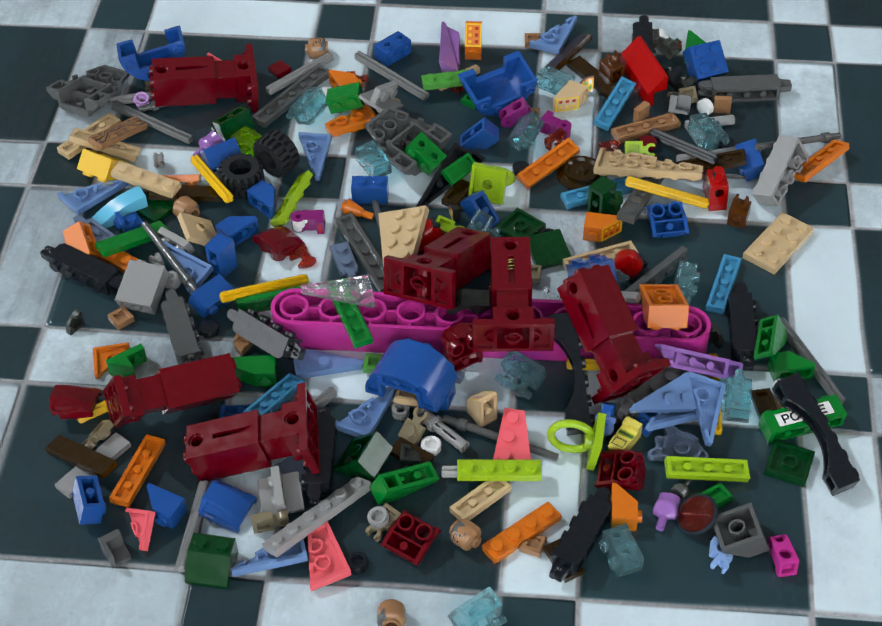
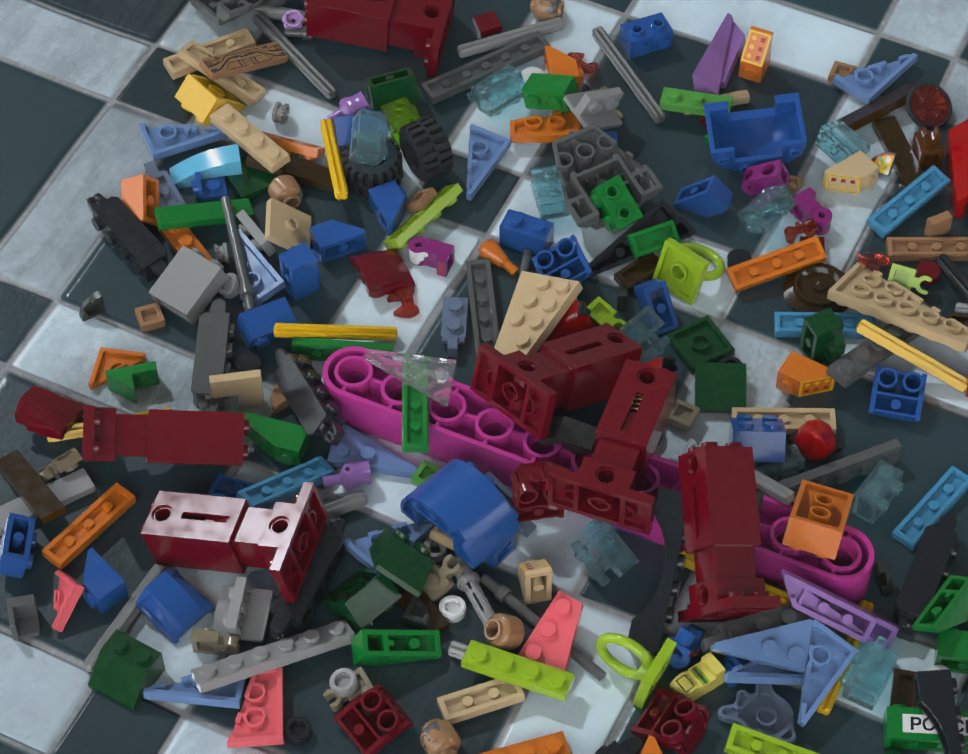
camera: 20 degrees right, 5 degrees up
none -> tan tile [209,369,265,410]
none -> medium lavender piece [322,460,371,490]
none -> clear light blue brick [349,108,390,167]
none -> dark green slope [368,525,434,597]
none -> medium nougat tile [406,187,438,213]
none -> medium nougat head [484,613,525,651]
none -> blue slope [531,234,594,282]
none -> clear red wheel [906,82,952,130]

